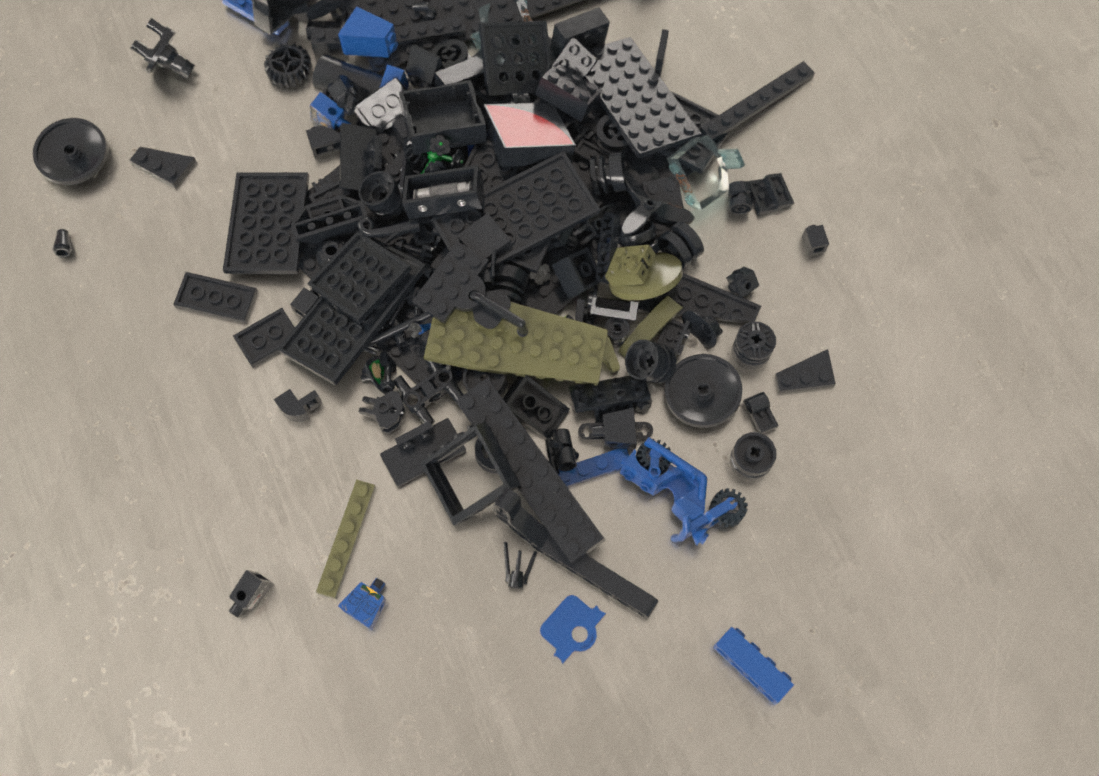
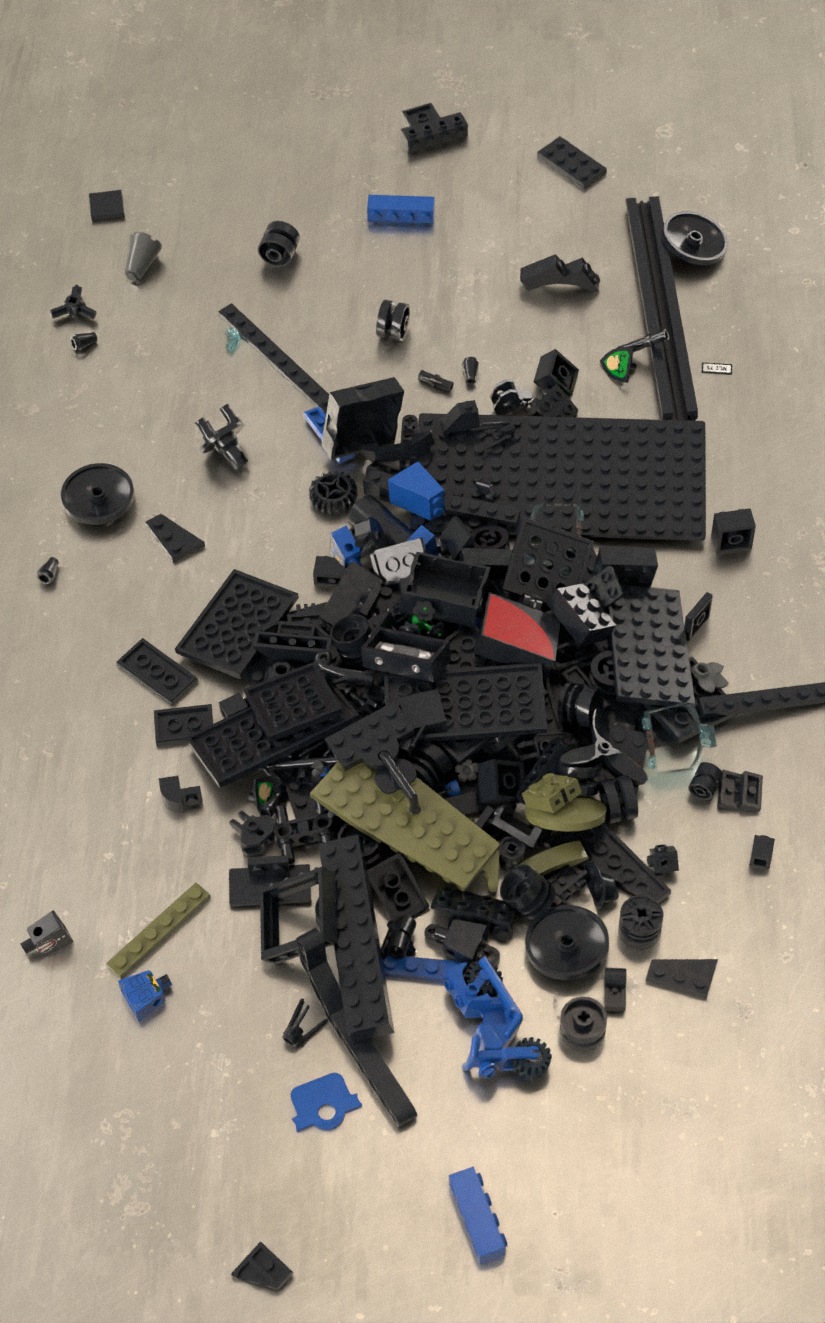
camera: 30 degrees right, 15 degrees down
none -> blue hinge [437,780,461,797]
none -> dark grey plate [692,662,729,693]

